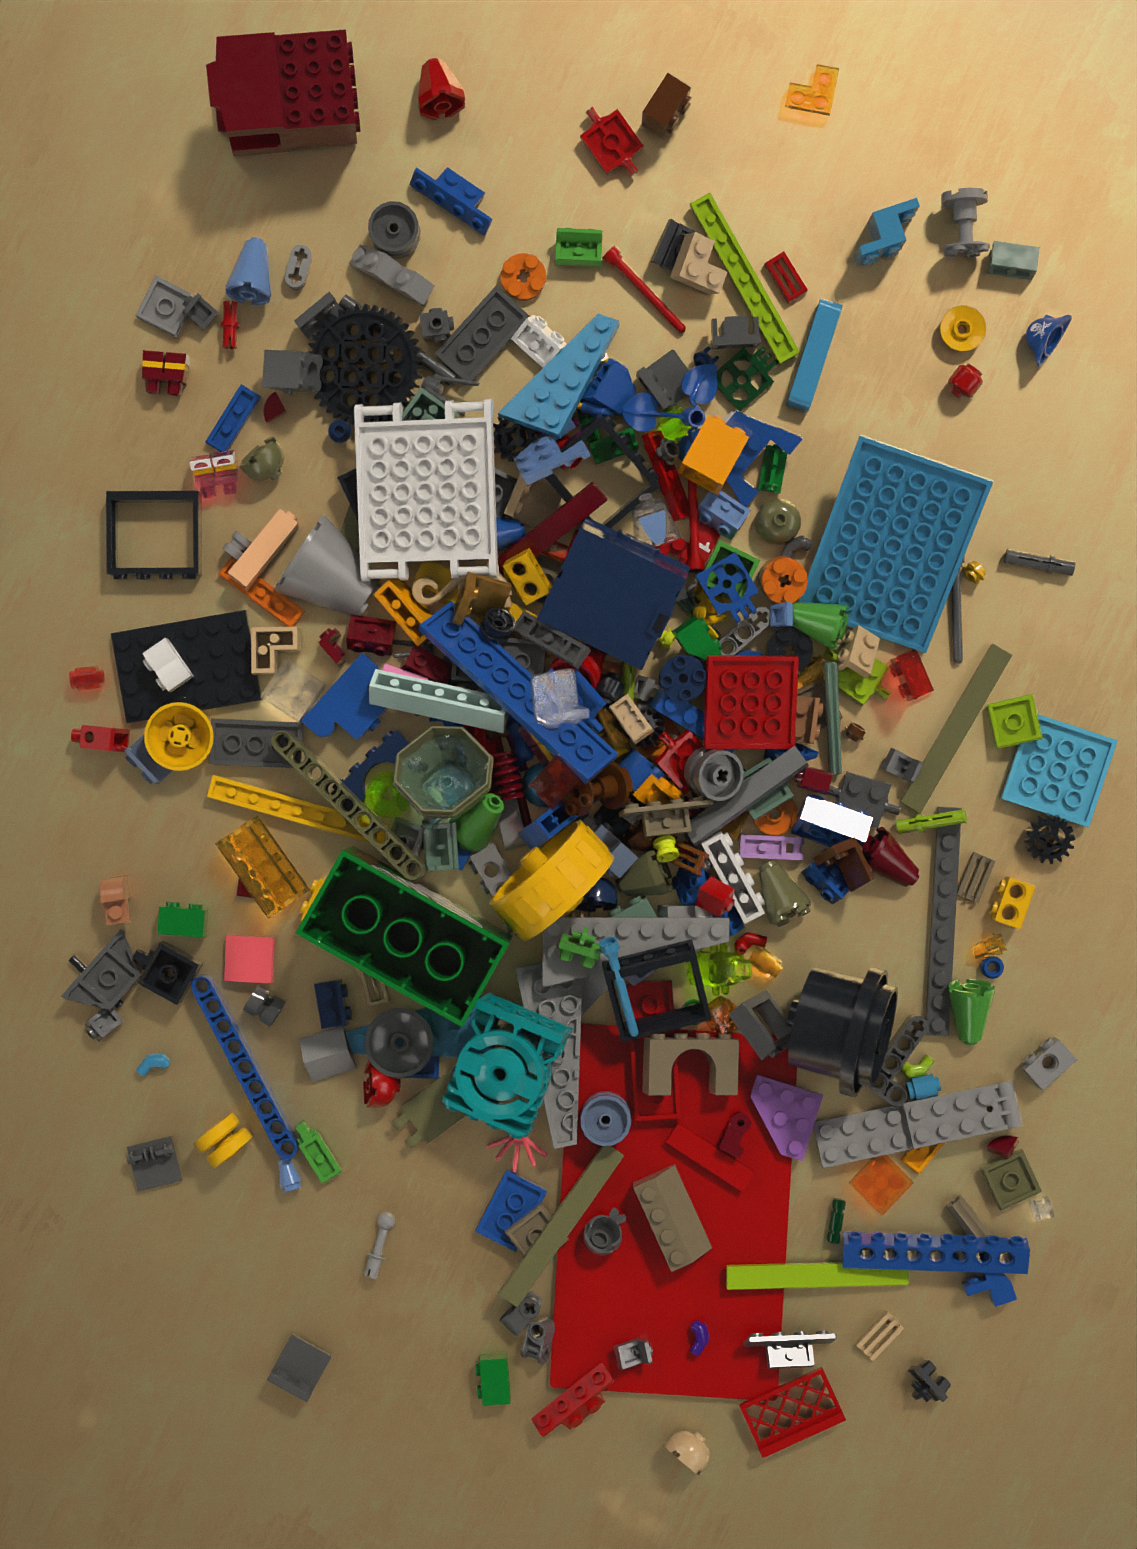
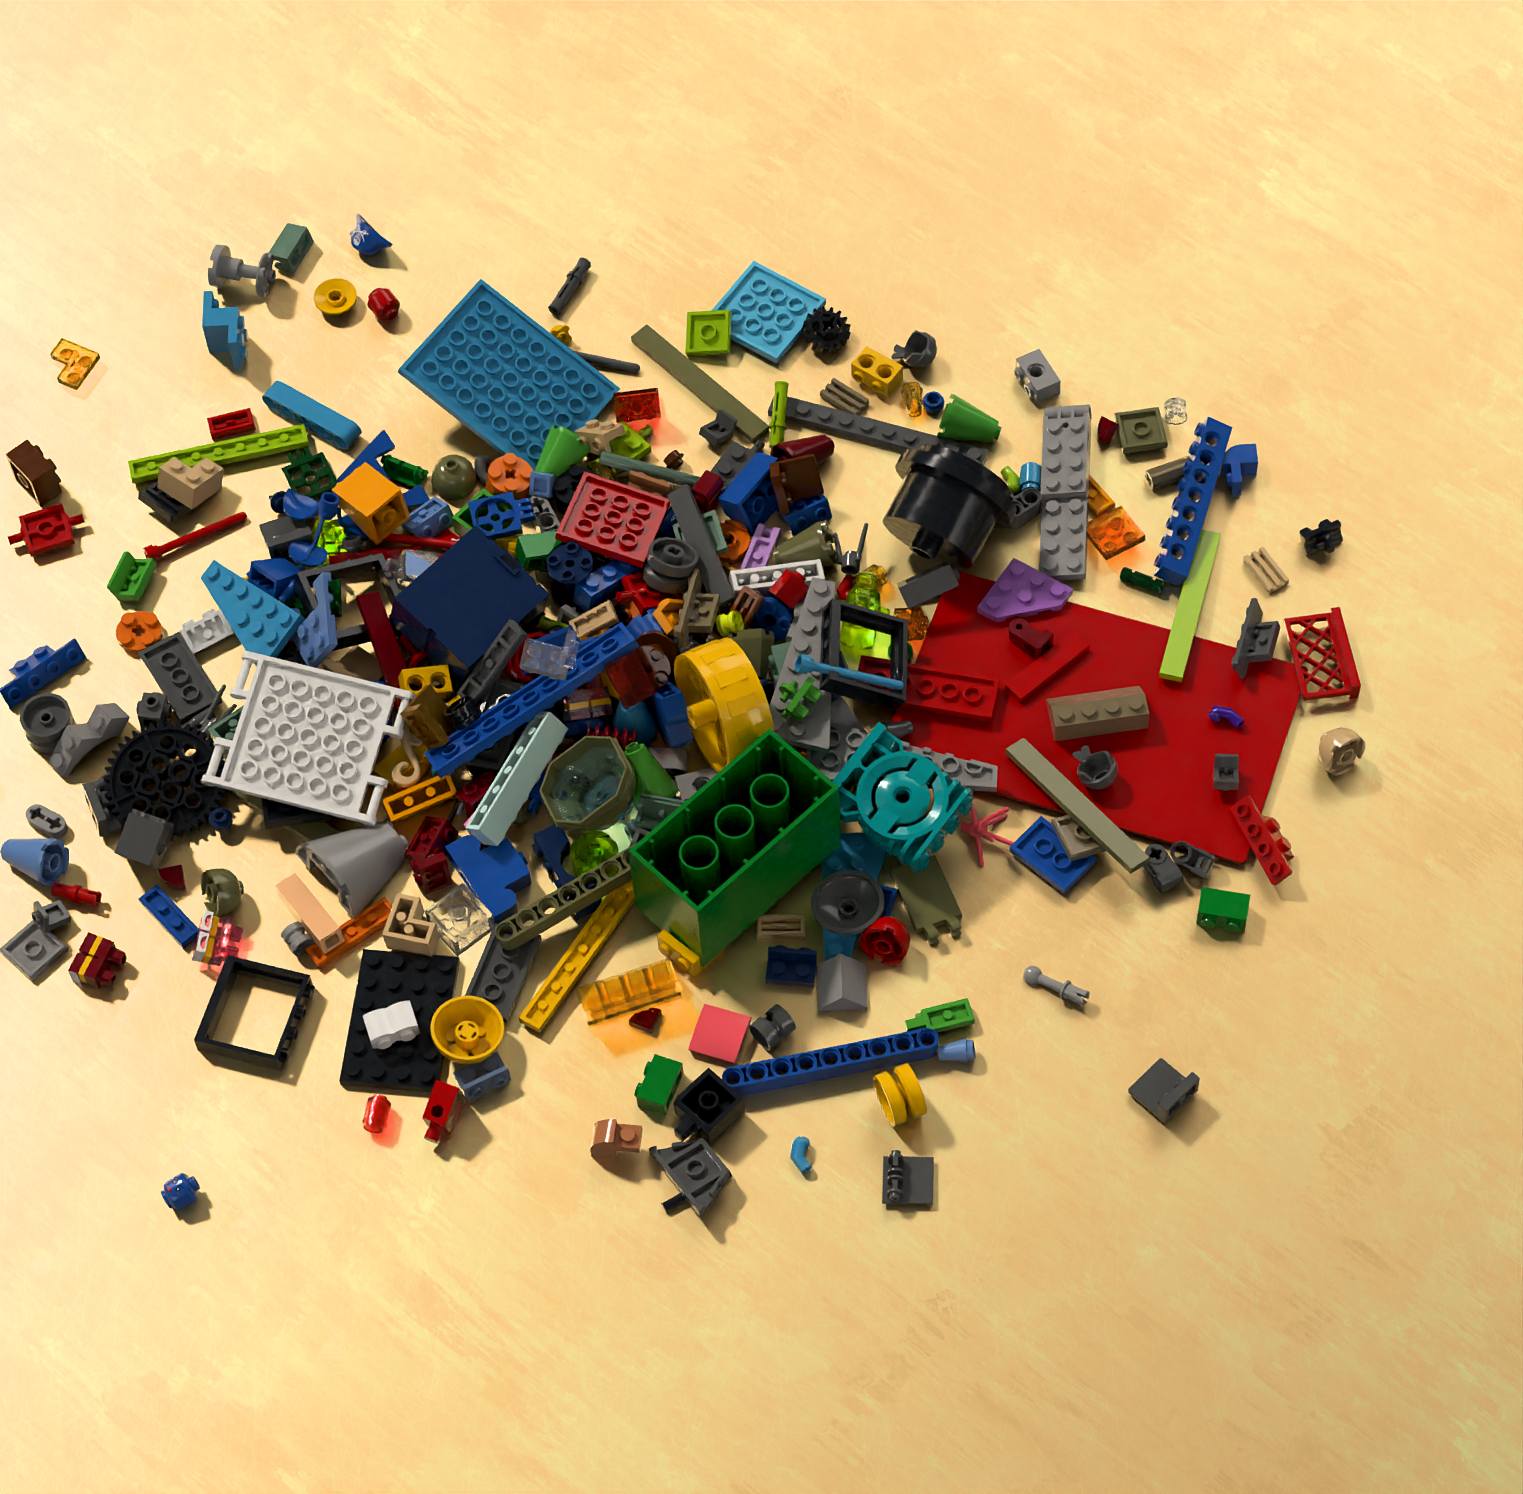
camera: 70 degrees left, 30 degrees down
dark grey bracket [85,1008,123,1042] -> none
sand blue wheel [581,1091,631,1146] -> none
dark tan arch [642,1033,739,1095] -> none
dark grey panel [711,316,760,349] -> none
none -> dark grey plant [833,523,868,575]
none -> dark grey cone [882,720,913,740]
none -> dark grey hat [891,330,937,367]

